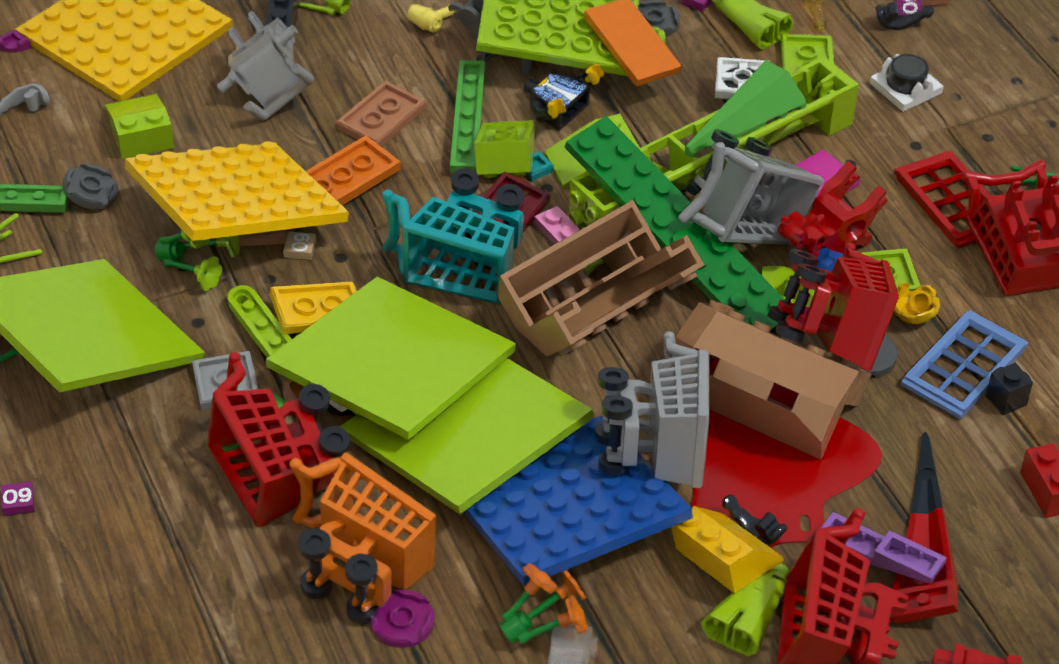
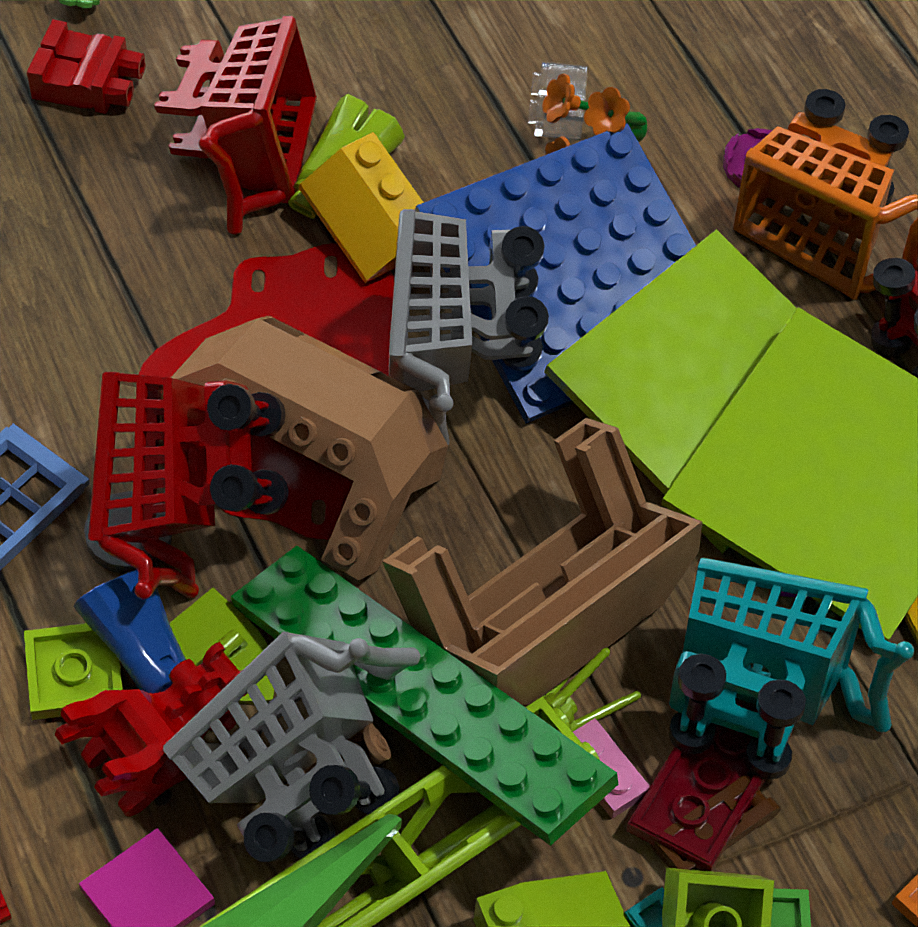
camera: 175 degrees right, 10 degrees up
black piece [722,494,788,546] -> none
medium lavender slope [821,512,947,583] -> none
red plate [892,432,959,624] -> none
yellow hair [894,282,940,324] -> none

